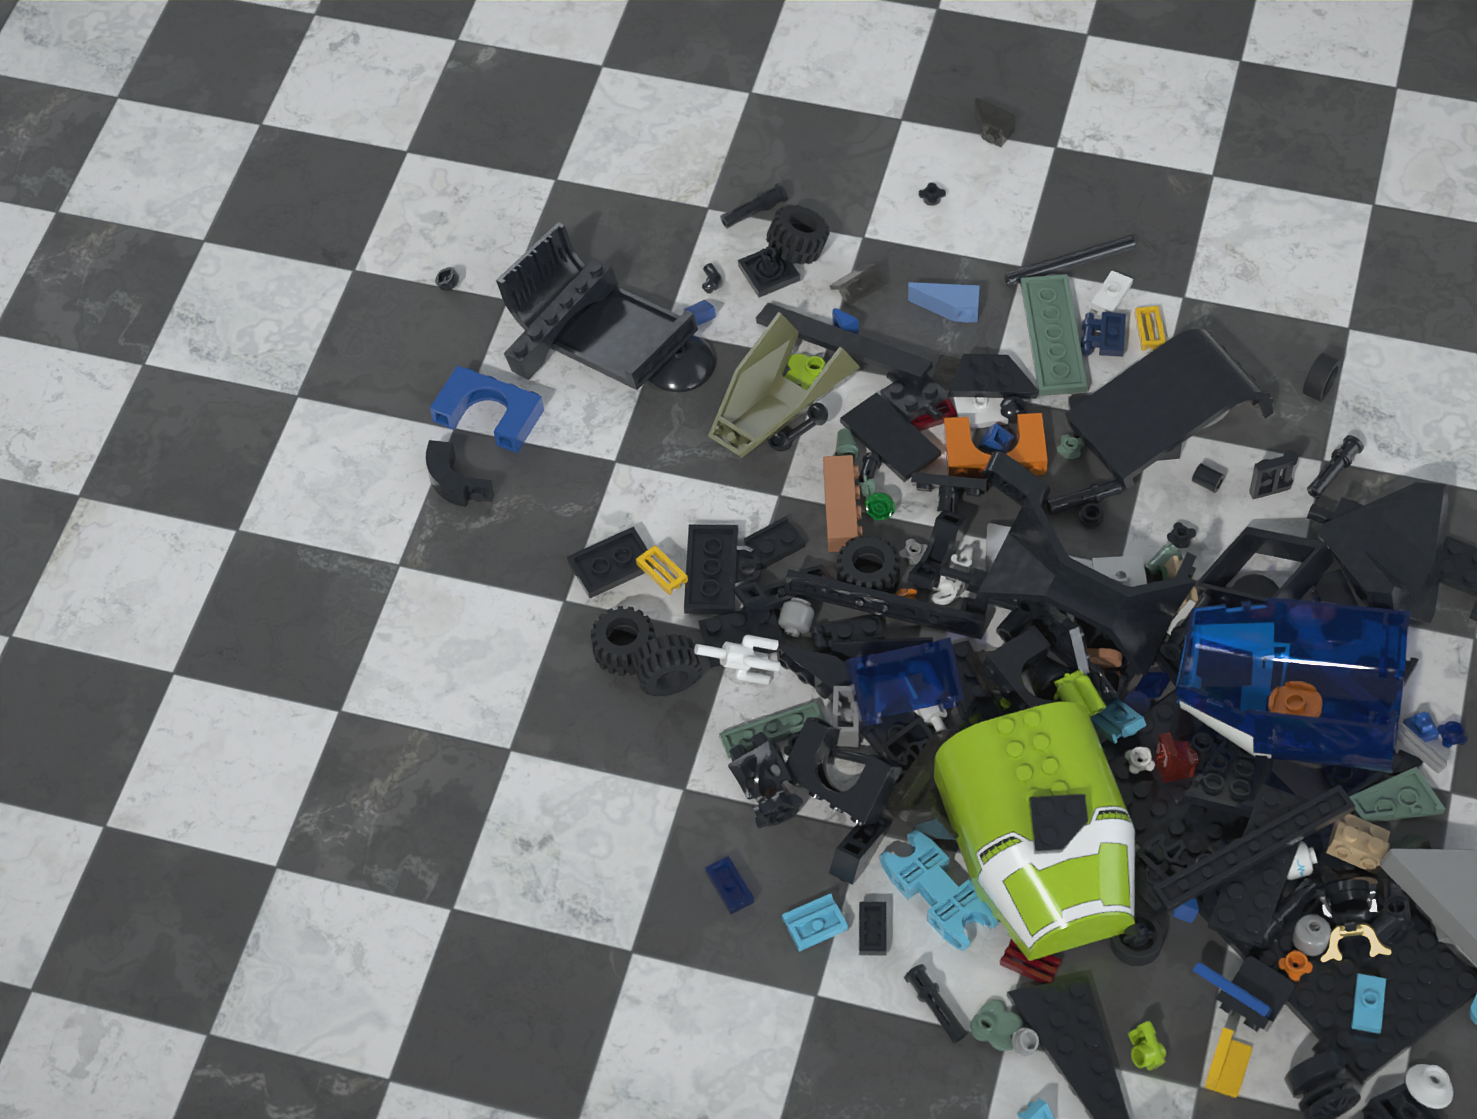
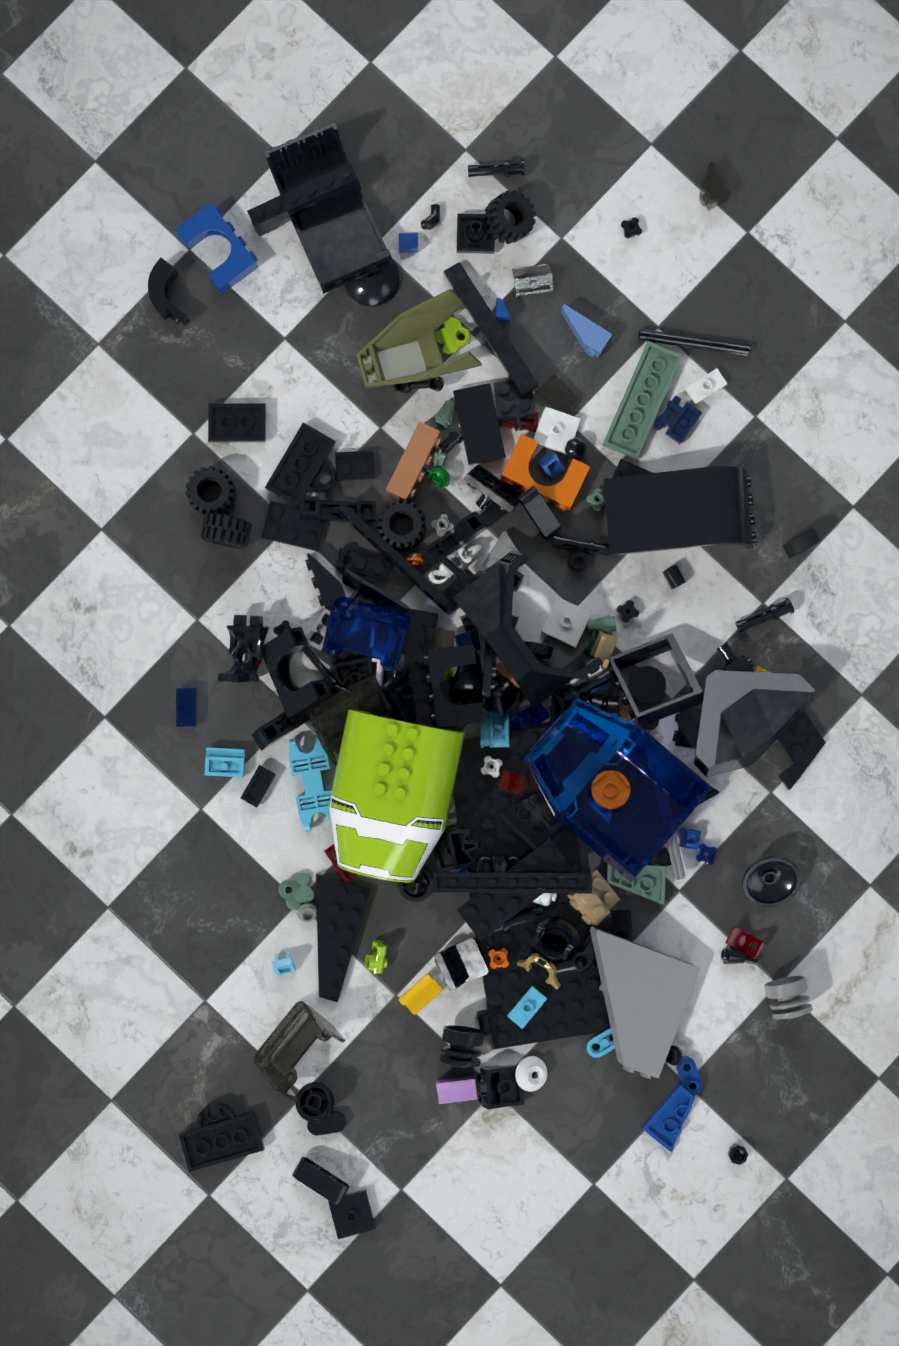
camera: 30 degrees right, 30 degrees up
black tile [435,267,459,291] -> none
yellow tile [636,545,688,595] -> none
white plant [694,635,780,685] -> none
sand green tile [719,701,825,759] -> none
light grey head [778,598,814,637] -> none
black pin [904,964,968,1043] -> none
black wing [948,354,1039,399] -> none
black plate [1029,794,1088,854] -> none
lime piece [1054,670,1106,716] -> none
yellow tile [1134,306,1166,351] -> none
blue tile [1192,962,1273,1019] -> none
black plate [1249,450,1299,500] -> none
light grey head [1293,915,1331,956] -> none

